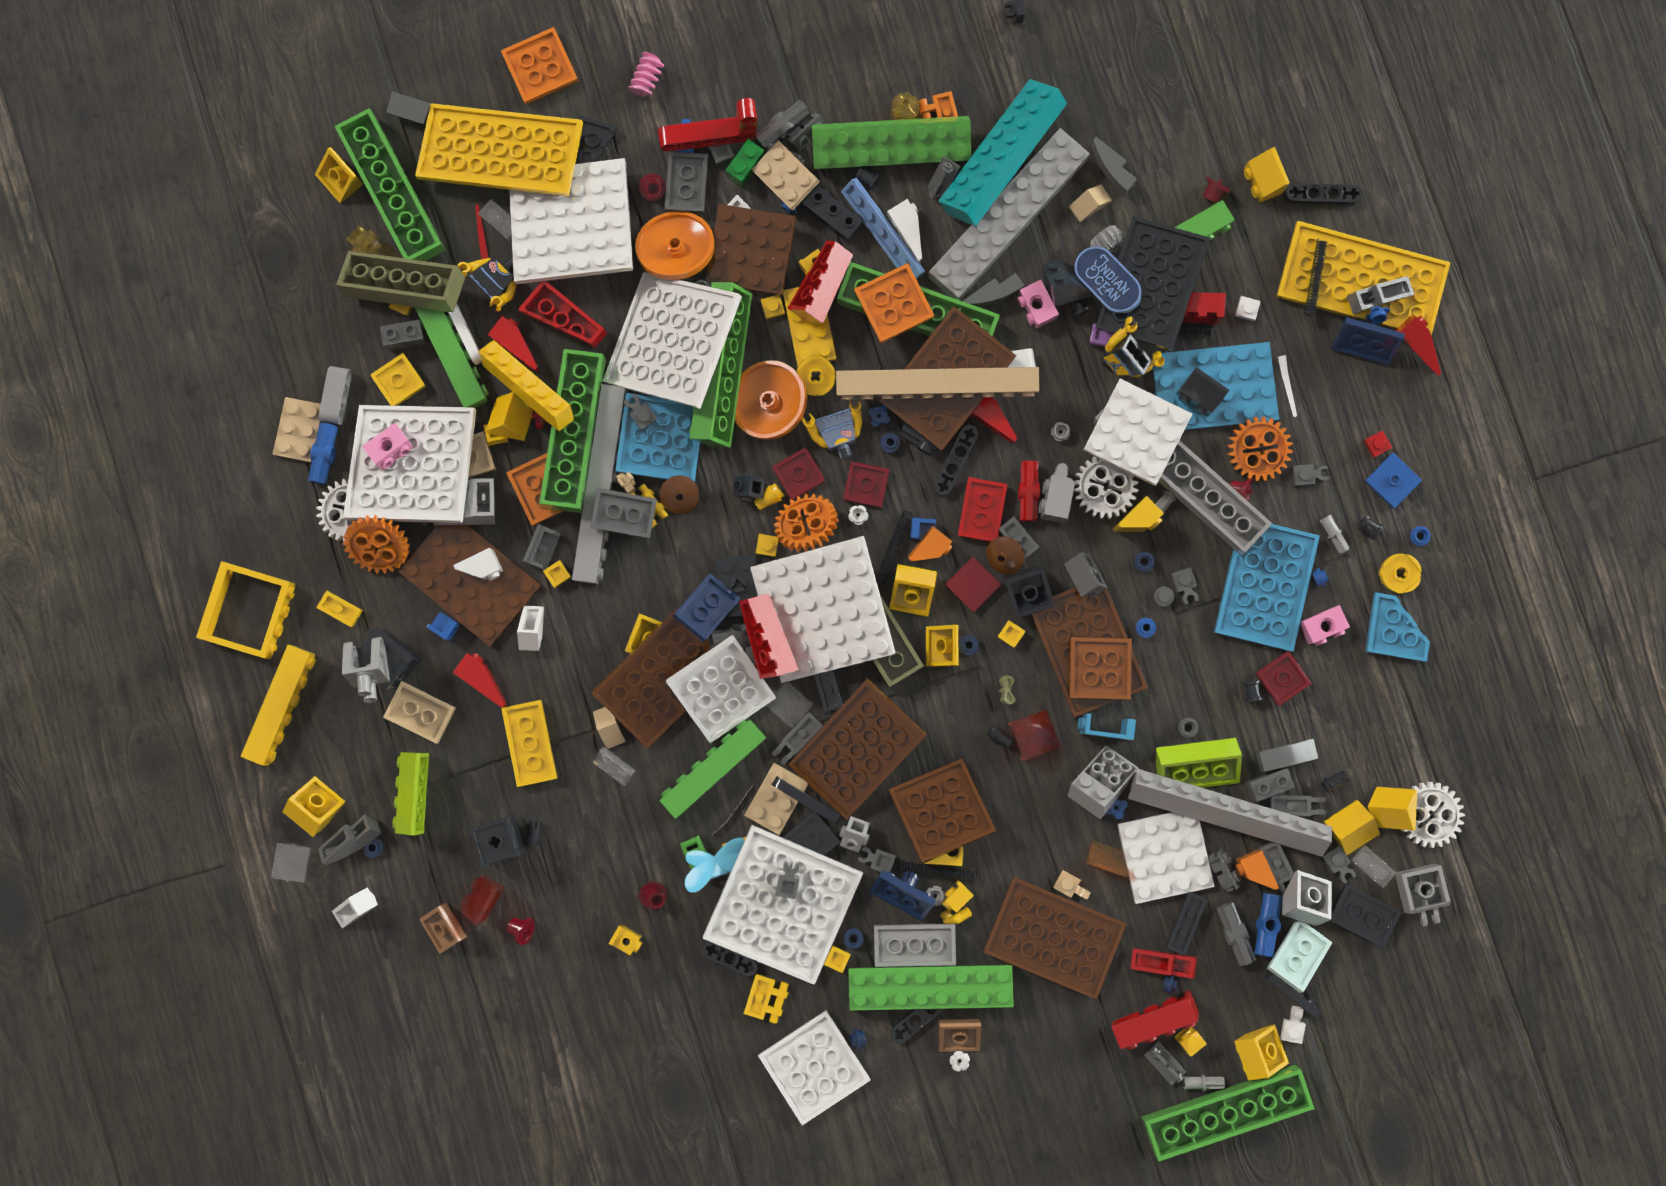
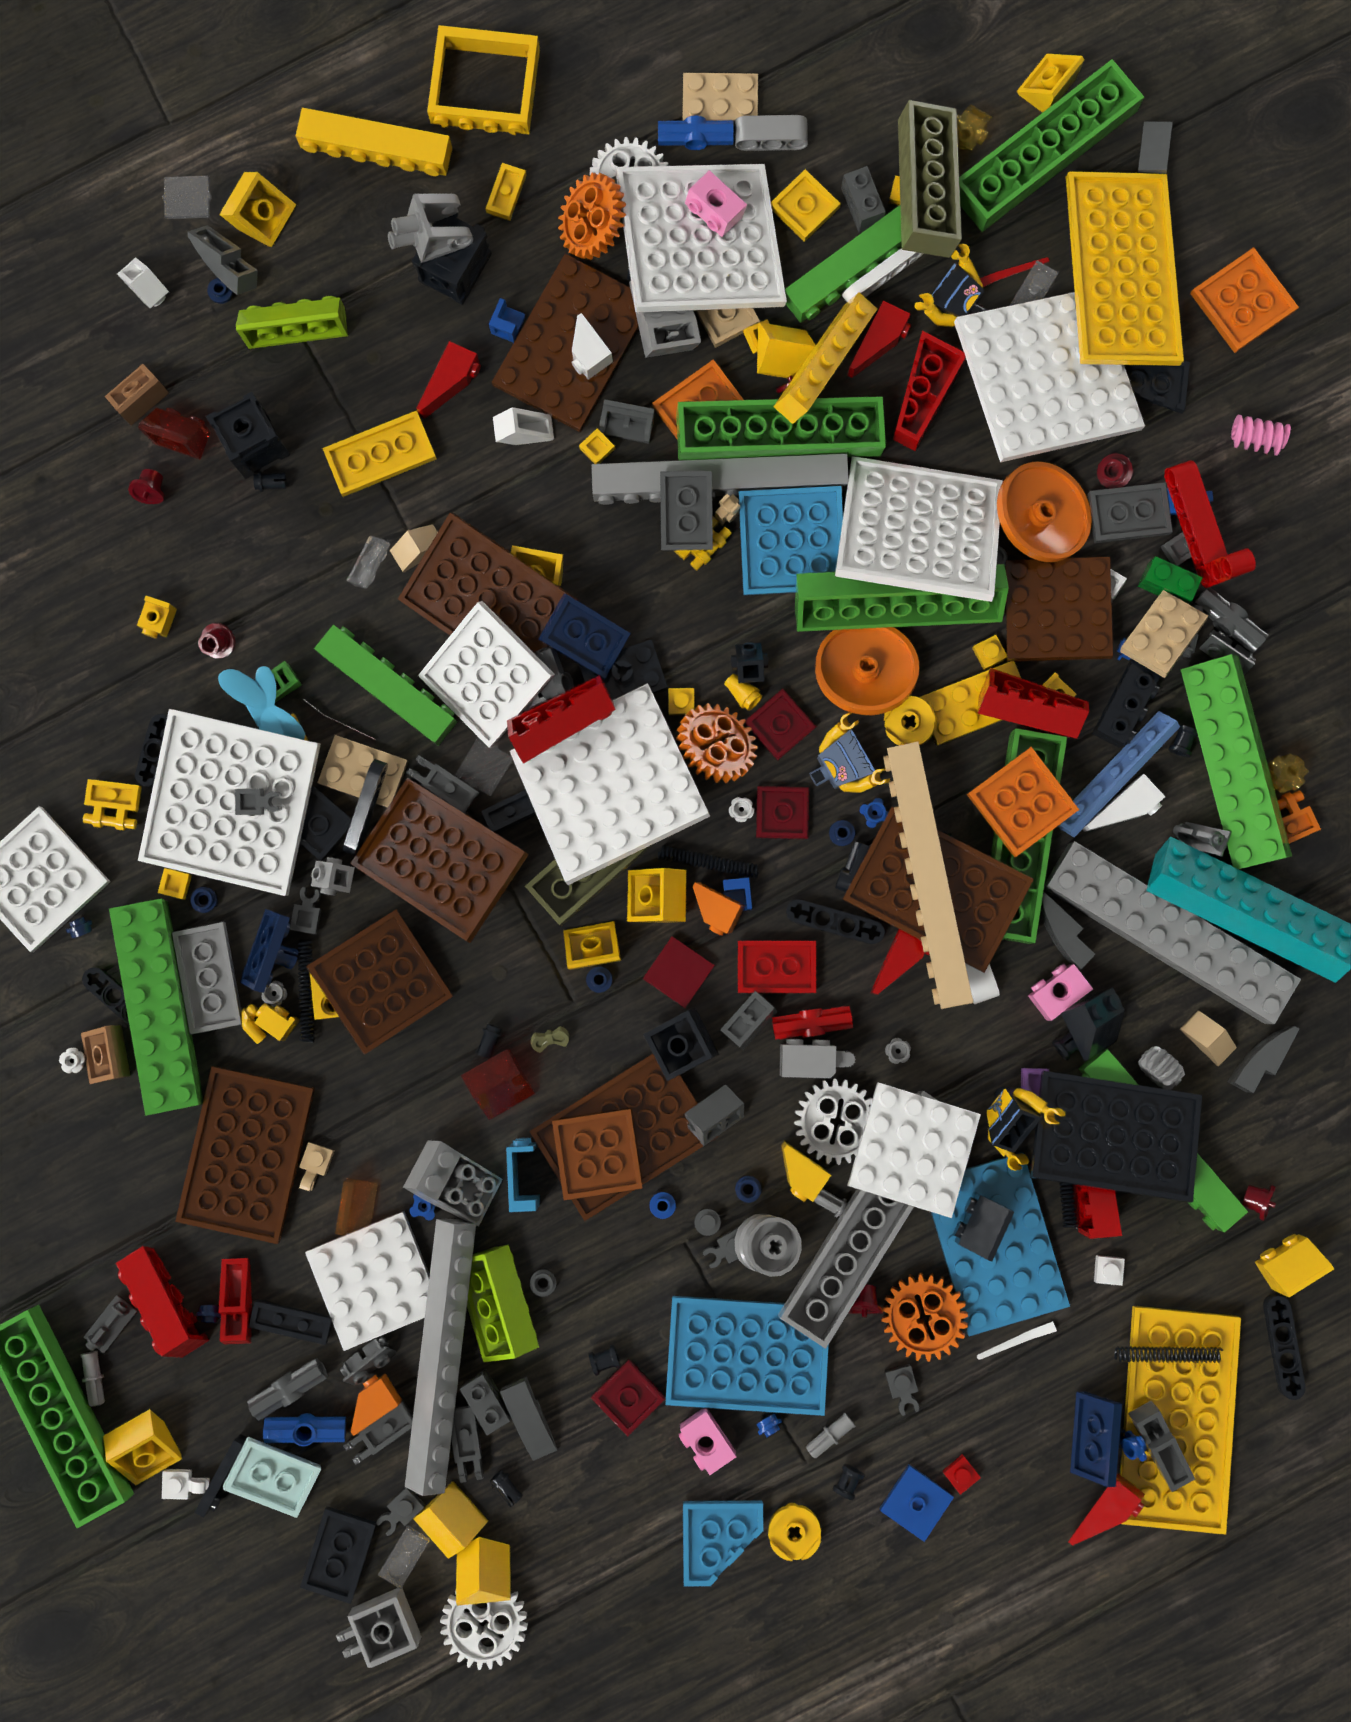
camera: 80 degrees right, 0 degrees up
tan plate [383,681,456,744] -> none
dark grey plate [624,393,657,431] -> none
reddish brown dish [660,475,699,514] -> none
reddish brown dish [986,536,1024,575] -> none
yellow plate [998,620,1025,648] -> none
tile [1075,246,1141,313] -> none
yellow brick [1174,1027,1207,1057] -> none
light grey slope [1282,870,1332,926] -> none
blue plate [1410,526,1431,546] -> none
none -> light grey wheel [734,1214,802,1277]

